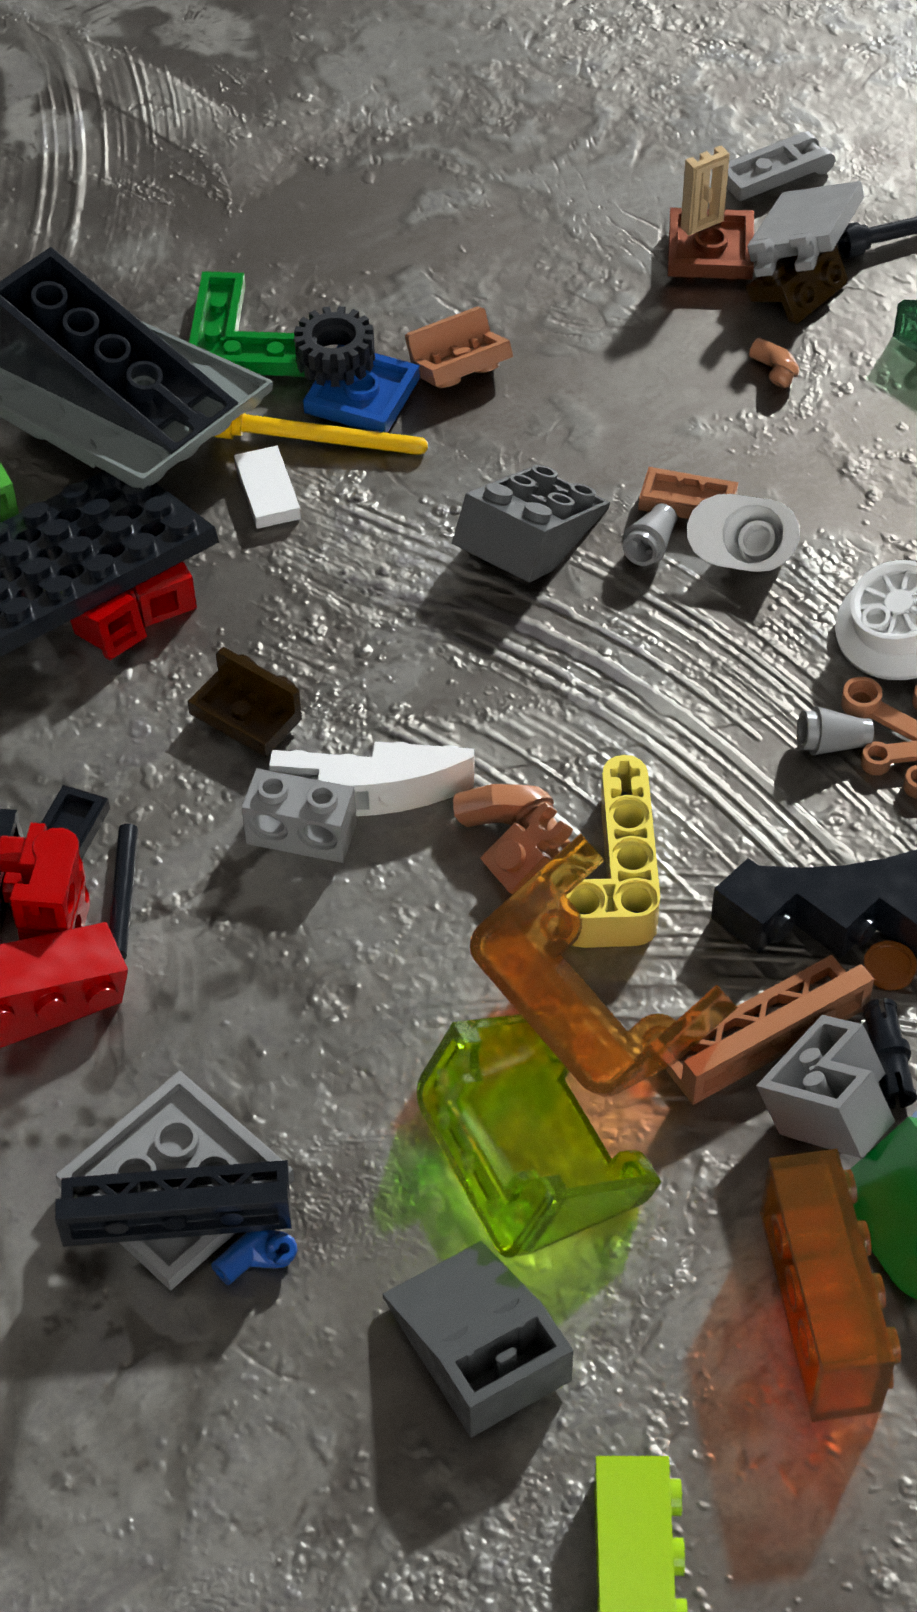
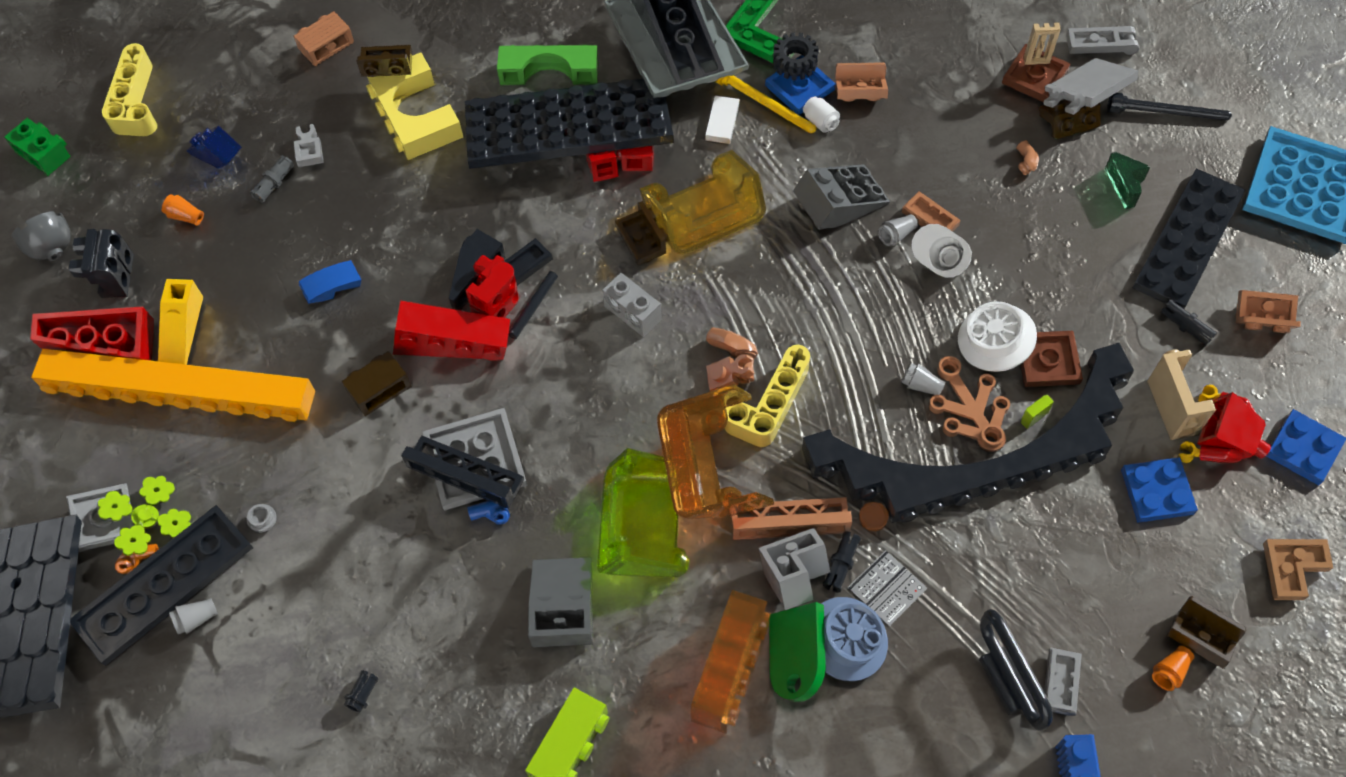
camera: 30 degrees right, 10 degrees up
white slope [269,742,475,816] -> none
none -> clear yellow windscreen [640,150,766,254]
none -> white brick [803,97,840,133]

